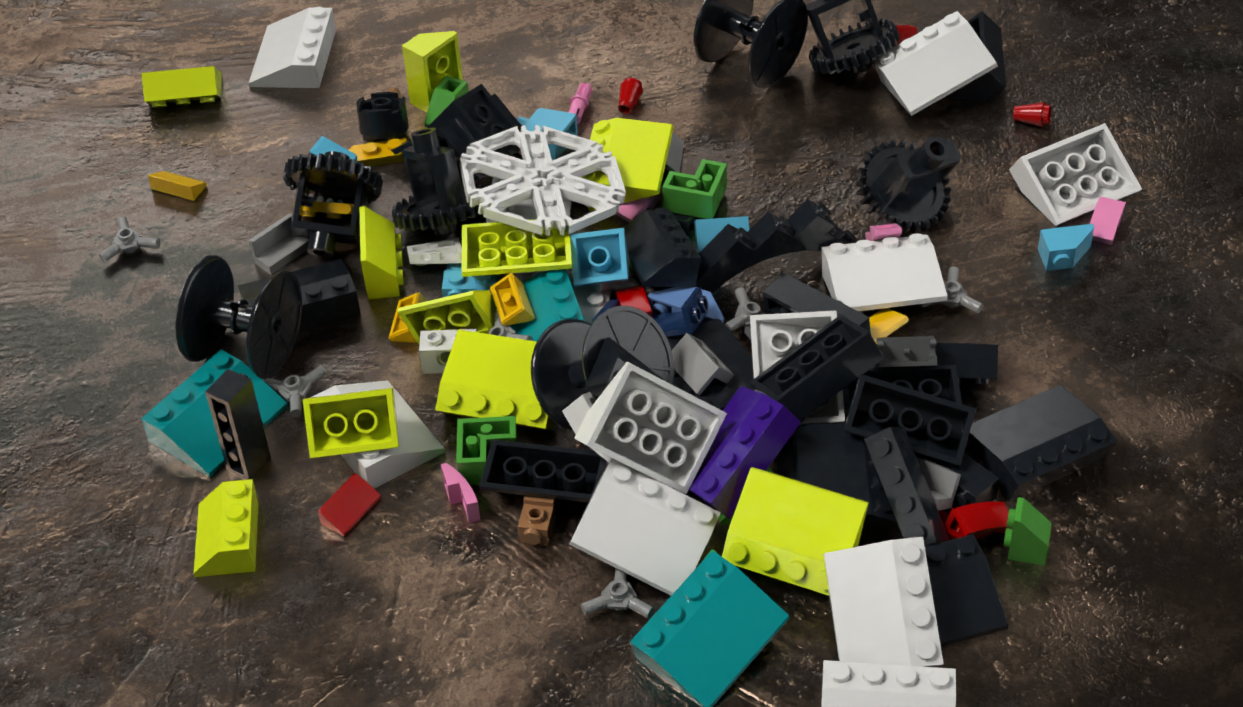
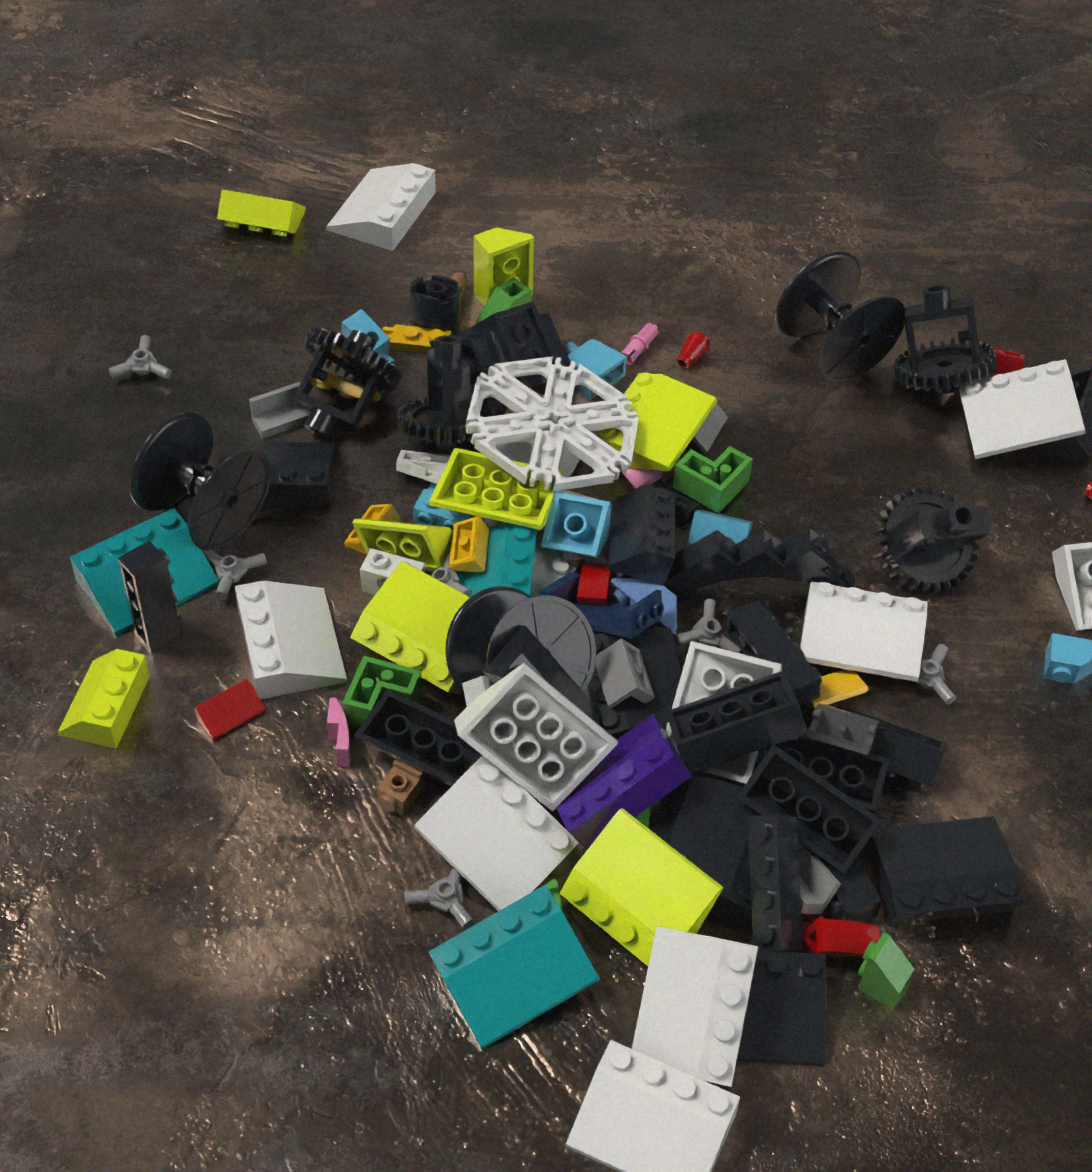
camera: 15 degrees right, 5 degrees up
yellow slope [148,171,207,201] -> none
neon yellow slope [303,387,399,458] -> none
neon yellow slope [359,206,404,300] -> none
bright pink slope [865,224,902,241] -> none

